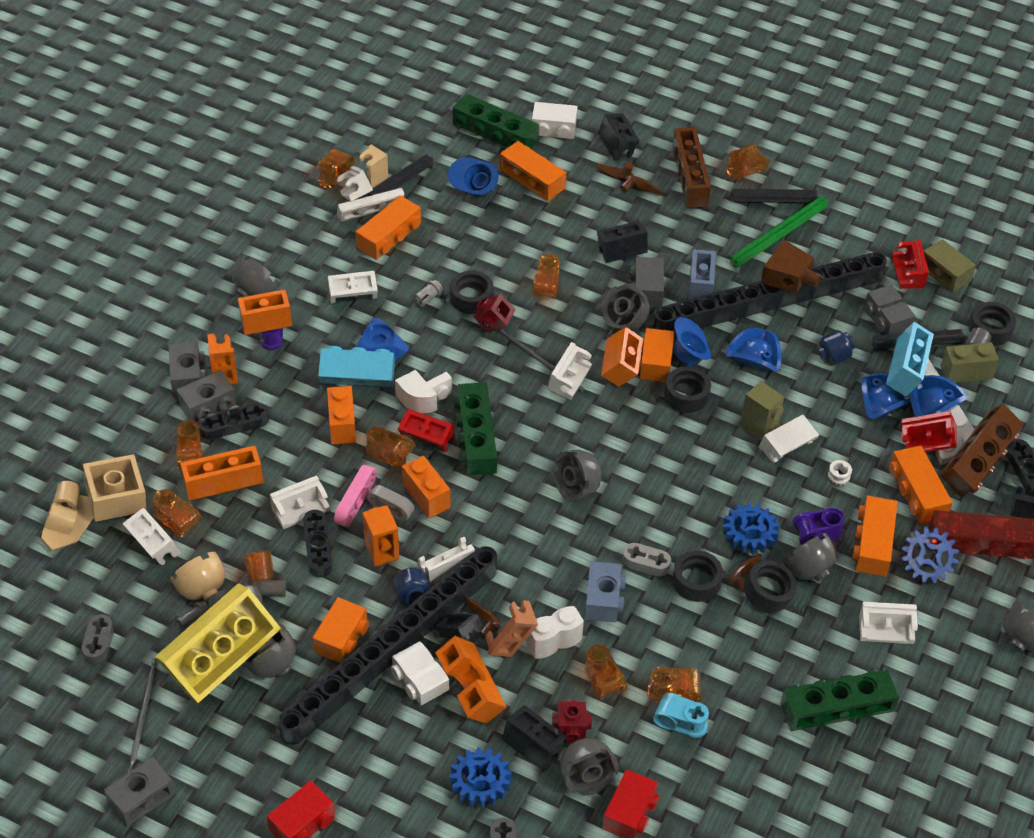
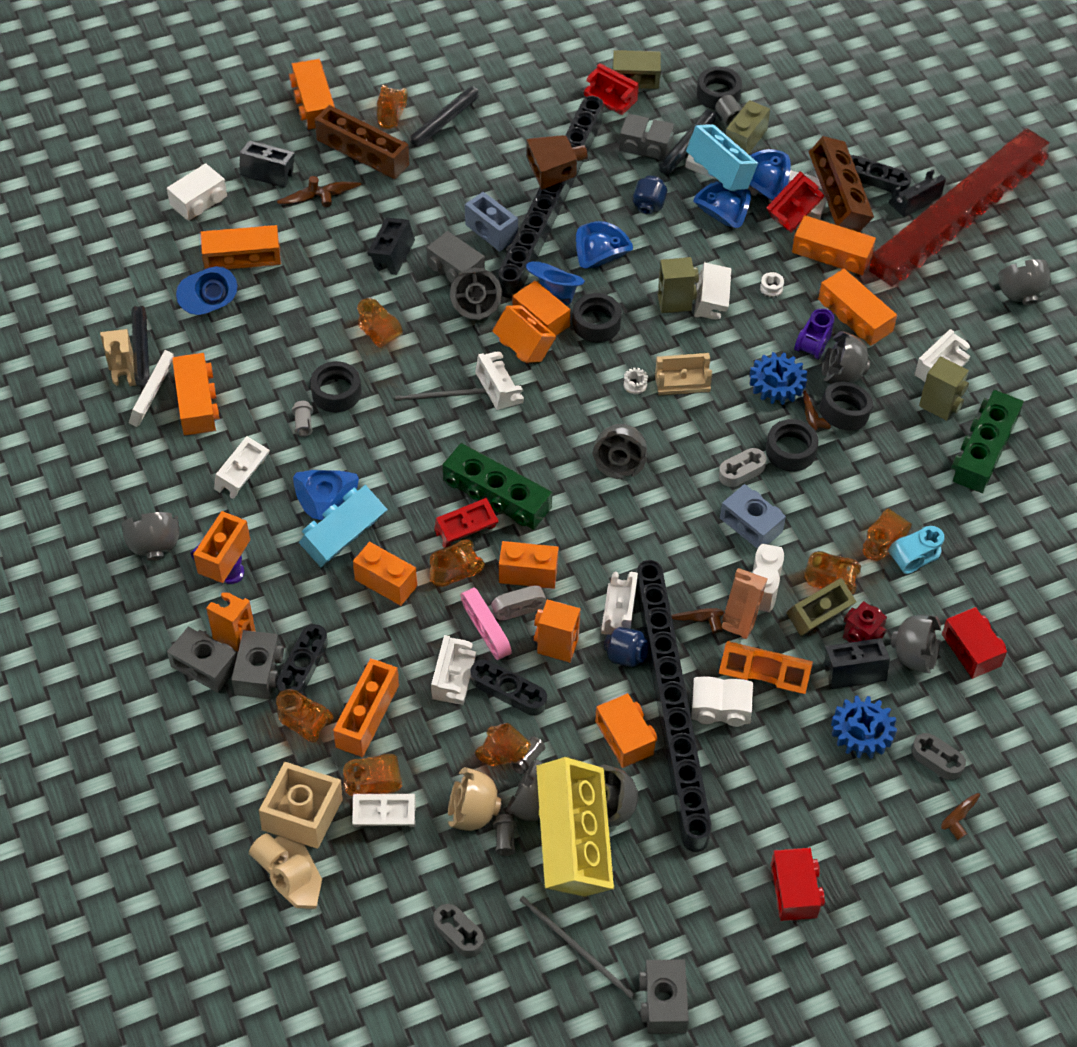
camera: 50 degrees left, 5 degrees up
clear orange piece [318,148,355,188] -> none
white hinge [337,166,373,201] -> none
white brick [395,370,452,413] -> none
black tile [431,614,482,643] -> none
dark green brick [453,93,539,149] -> none
dark red brick [473,293,515,333] -> none
green axle [730,196,828,267] -> none
blue gear [901,527,959,584] -> none
none -> orange brick [289,59,335,130]
none -> white bush [624,368,648,394]
none -> tan hinge [655,353,712,395]
none -> olive brick [786,578,857,637]
none -> olive brick [919,356,969,421]

